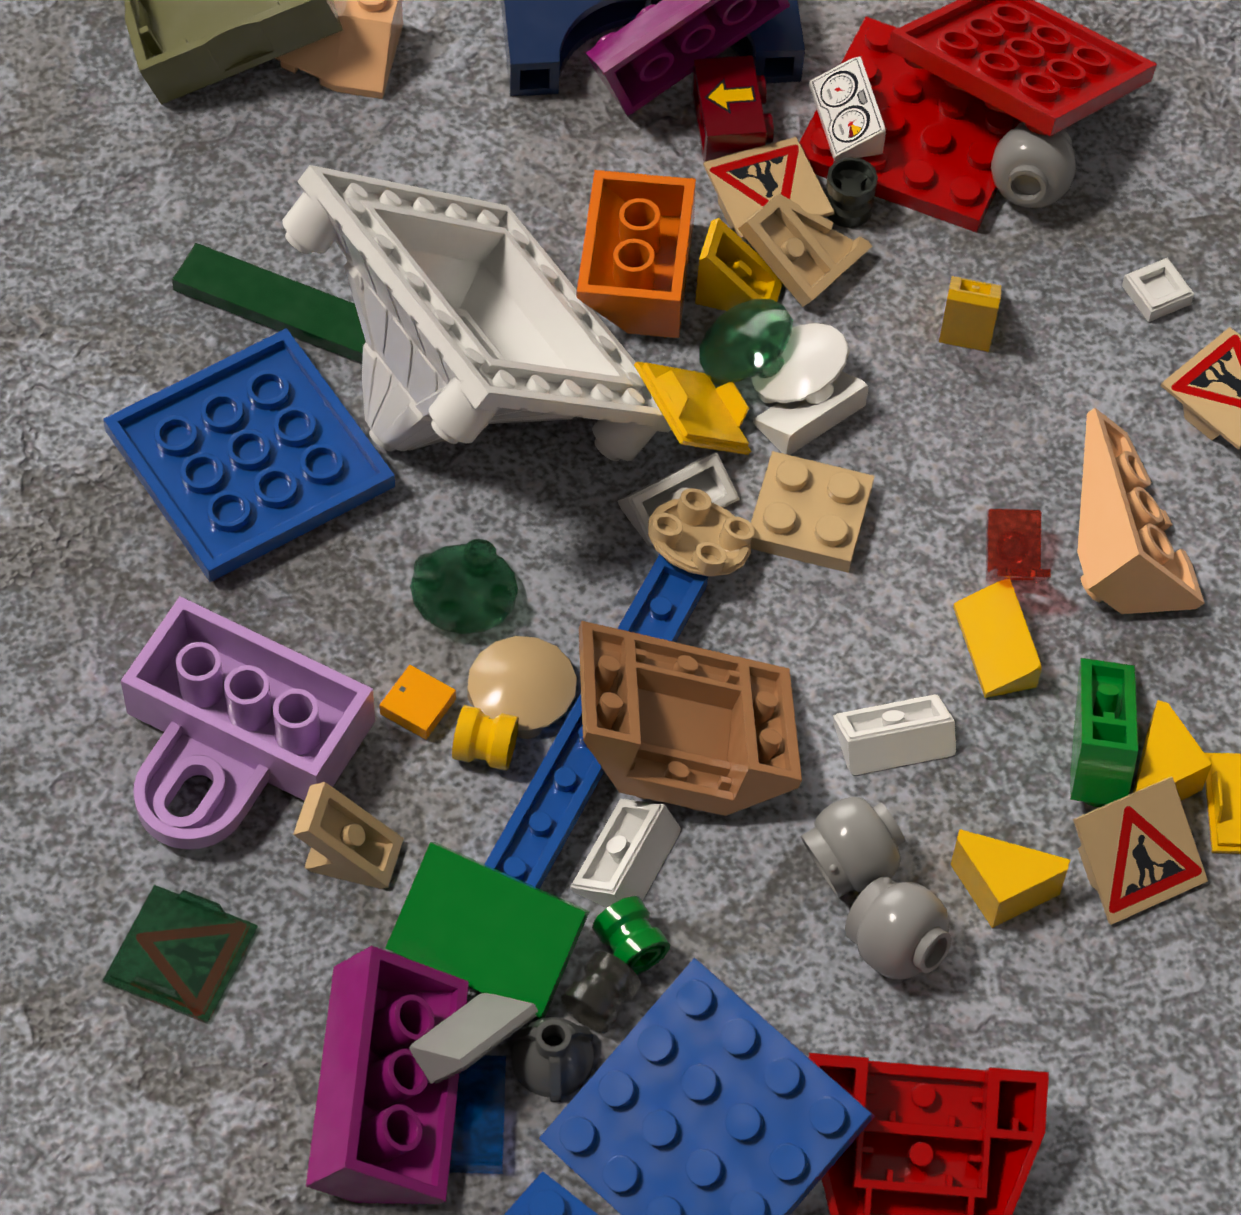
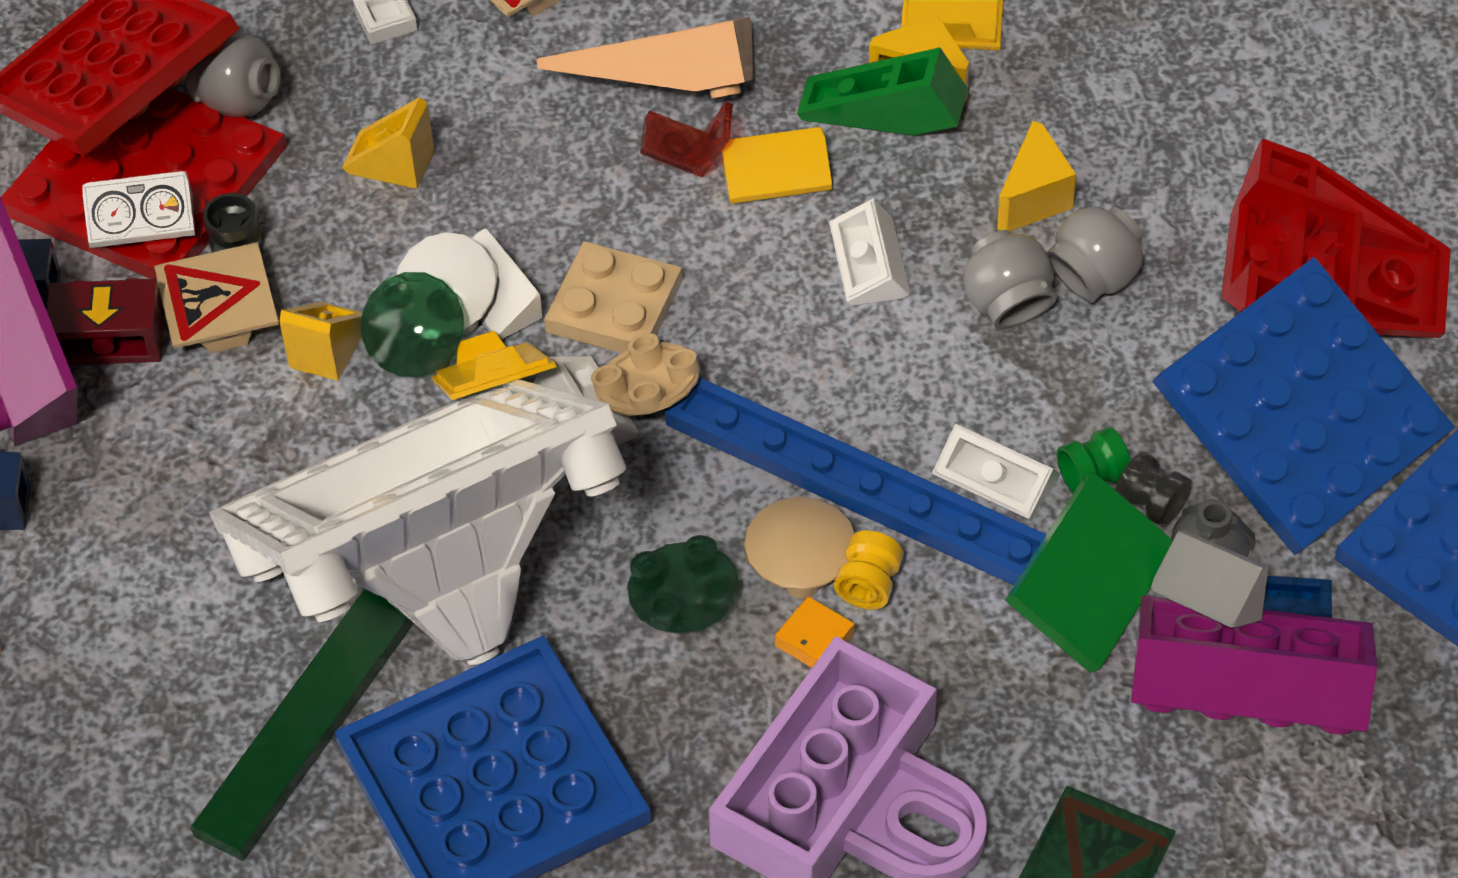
camera: 80 degrees left, 5 degrees down
tan slope [293,782,404,889] -> none
orange slope [576,170,696,338] -> none
medium nougat slope [578,621,802,816] -> none
tan wing [738,194,872,307] -> none
tan piece [1073,777,1208,925] -> none

